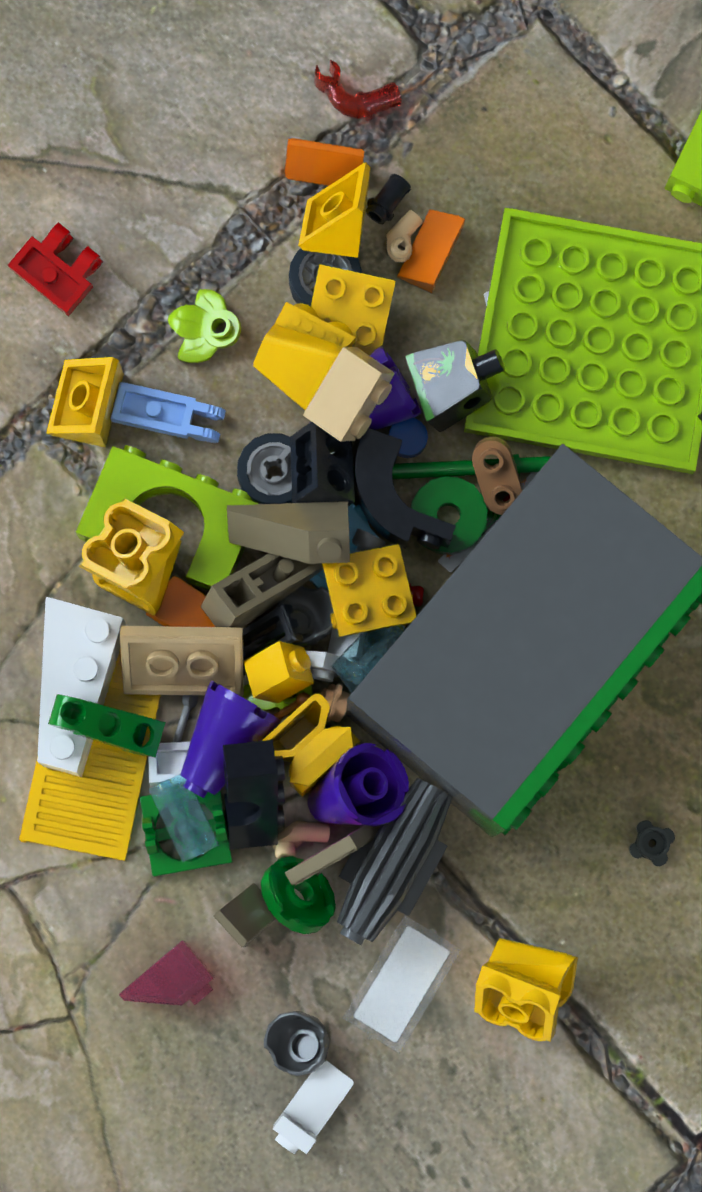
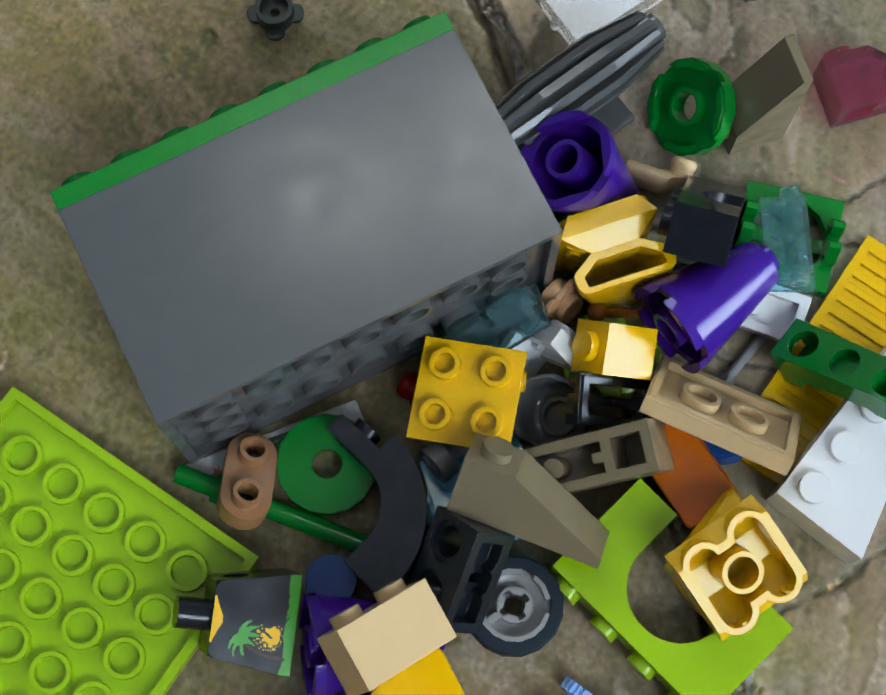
camera: 150 degrees left, 5 degrees down
dark tan tile [285,825,381,886] -> none

